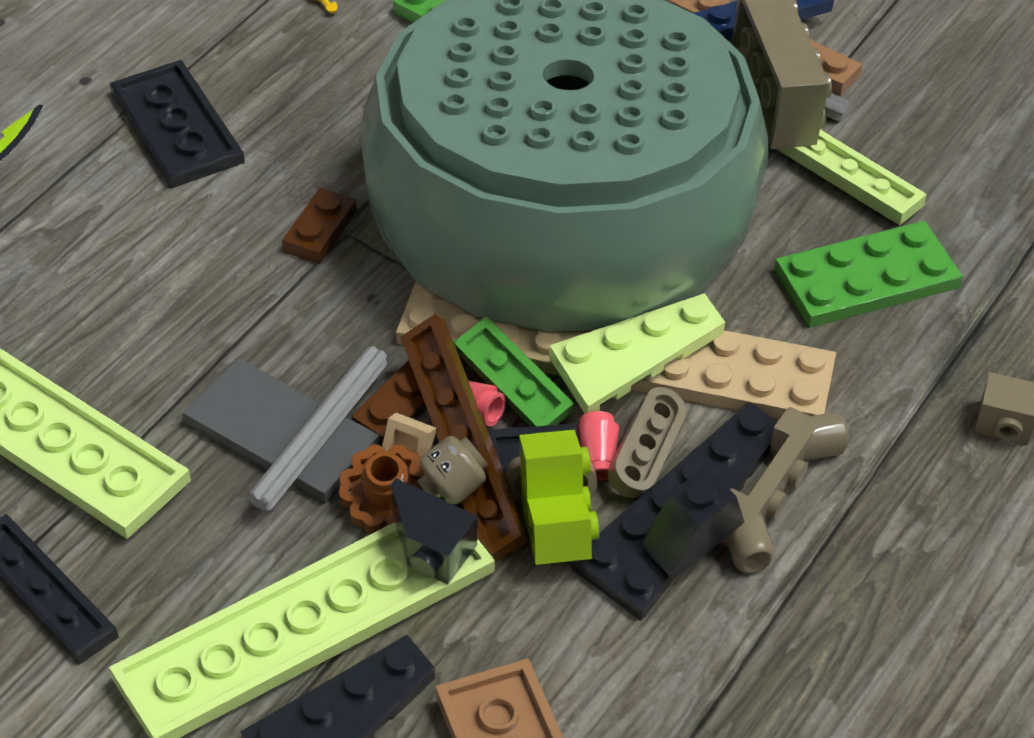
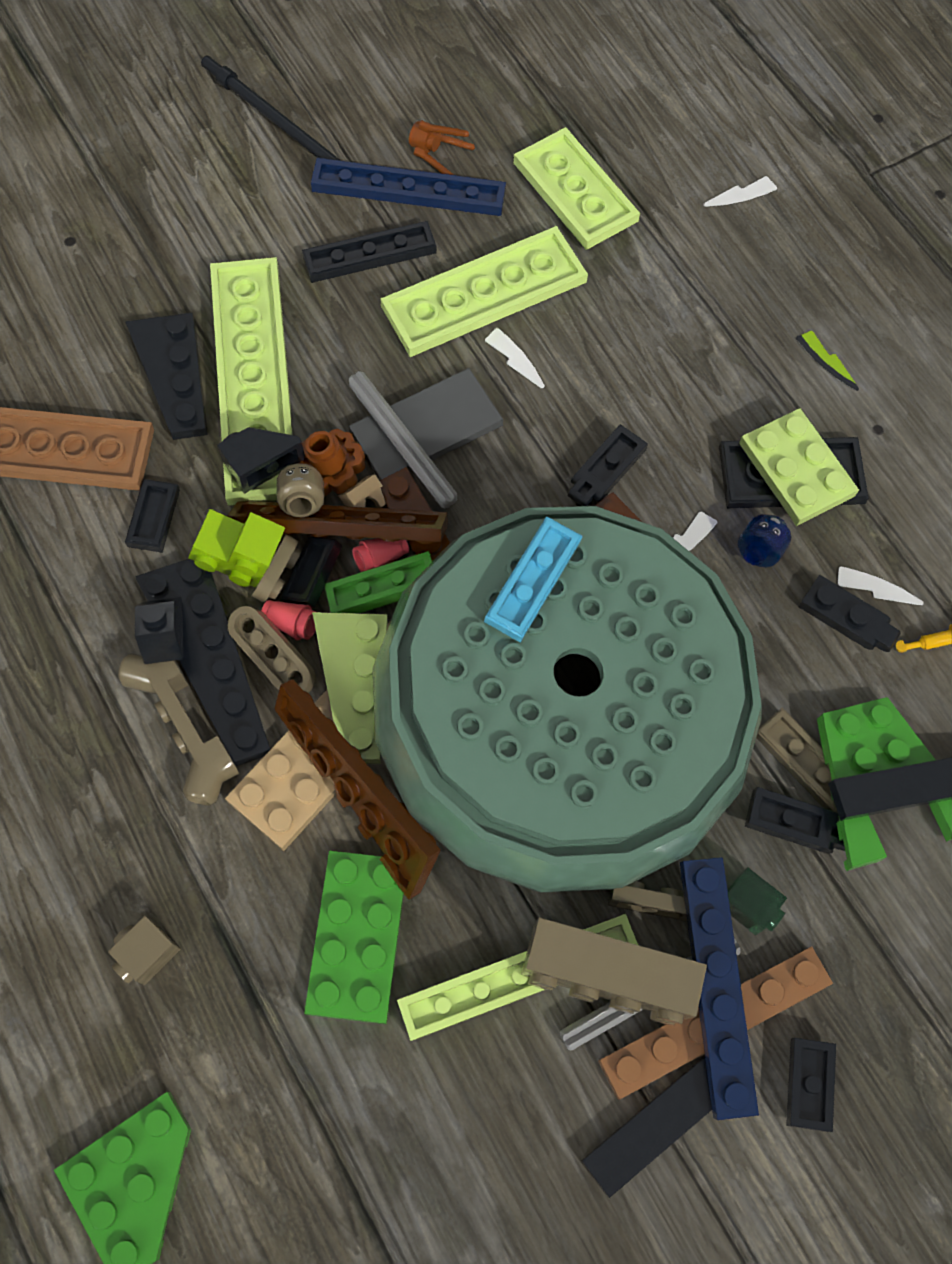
camera: 115 degrees right, 20 degrees up
none -> black tile [125,479,180,553]
none -> reddish brown wing [274,679,441,900]
none -> medium azure tile [484,516,583,643]
none -> white sticker [485,328,544,388]
none -> black hinge [567,424,648,506]
none -> black tile [581,1056,712,1198]
none -> white sticker [673,512,717,551]
none -> clear blue head [737,514,792,568]
none -> yellowish green plate [739,408,859,526]
none -> black hinge [798,574,901,652]
none -> white sticker [838,566,923,605]

